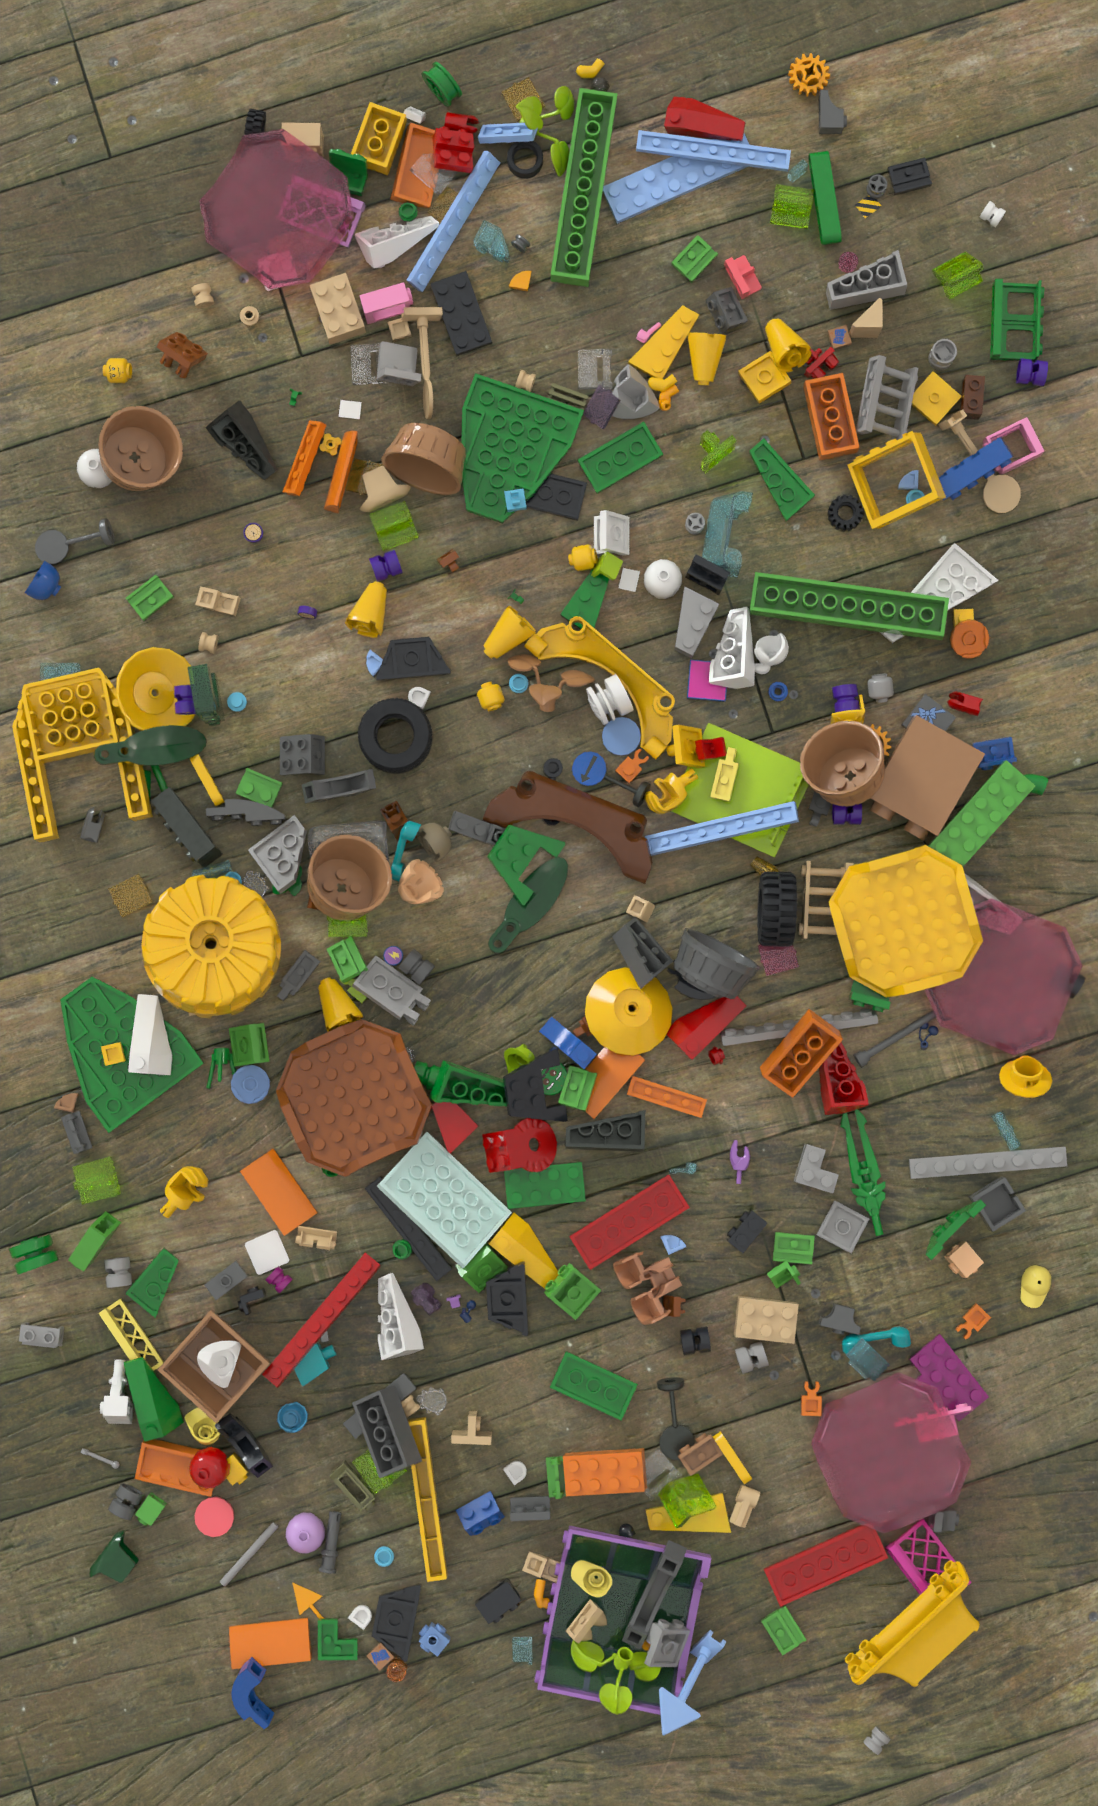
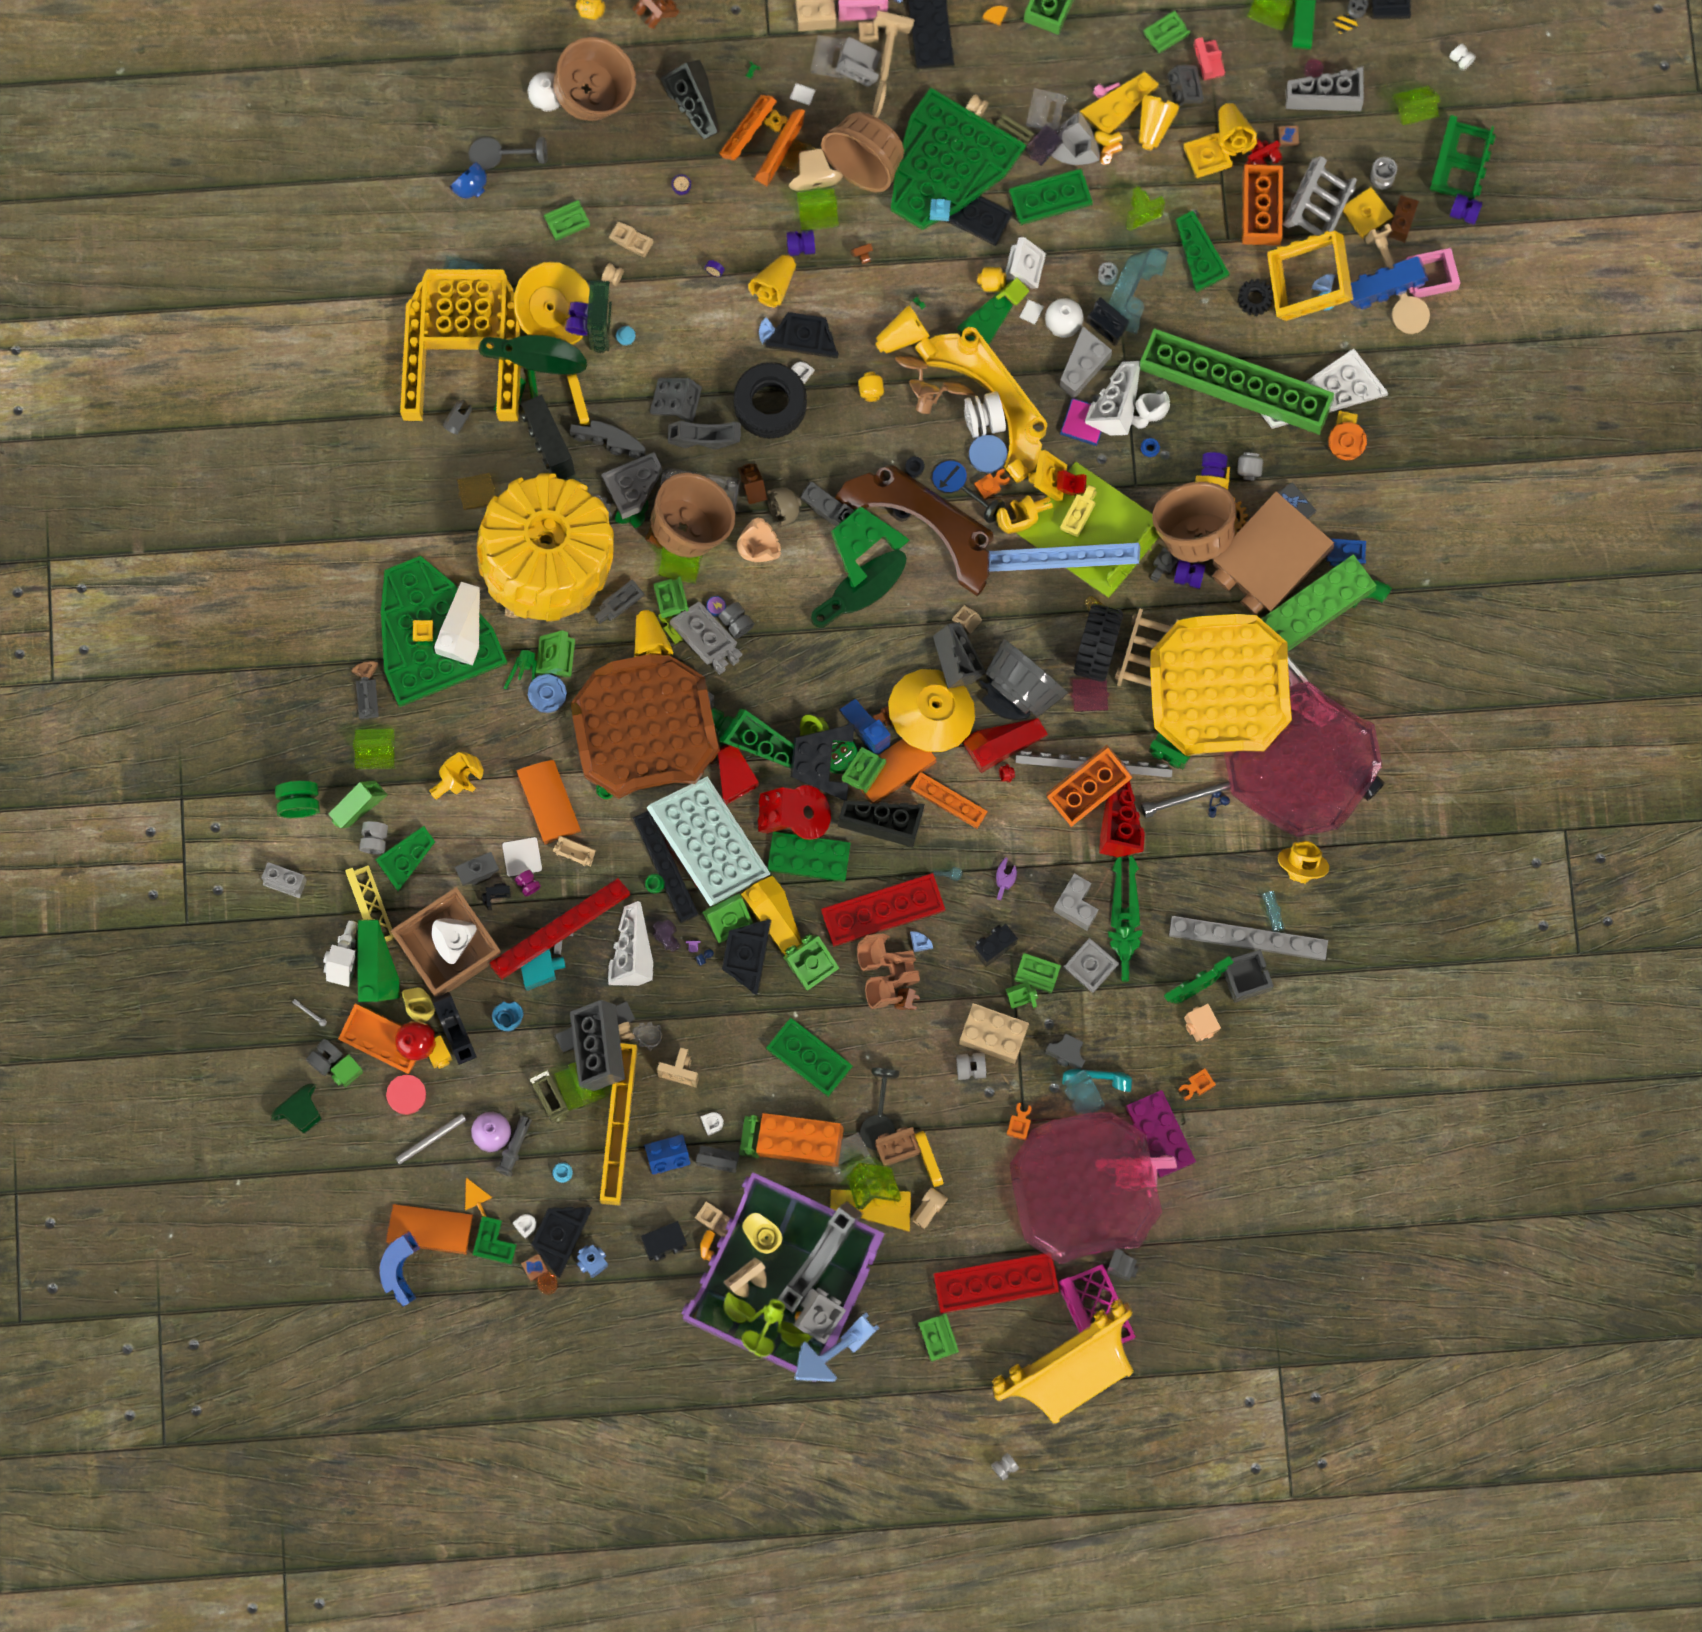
camera: 10 degrees right, 10 degrees down
bright green plate [236,768,283,808] -> none
teal piece [391,821,421,882] -> none
medium azure plate [509,674,528,693] -> none
clear light blue panel [512,1637,533,1665] -> none
black wheel [680,1326,711,1356] -> none
tan slope [849,298,883,338] -> none
red piece [947,691,983,716] -> none
light yellow cap [1020,1265,1051,1308] -> none

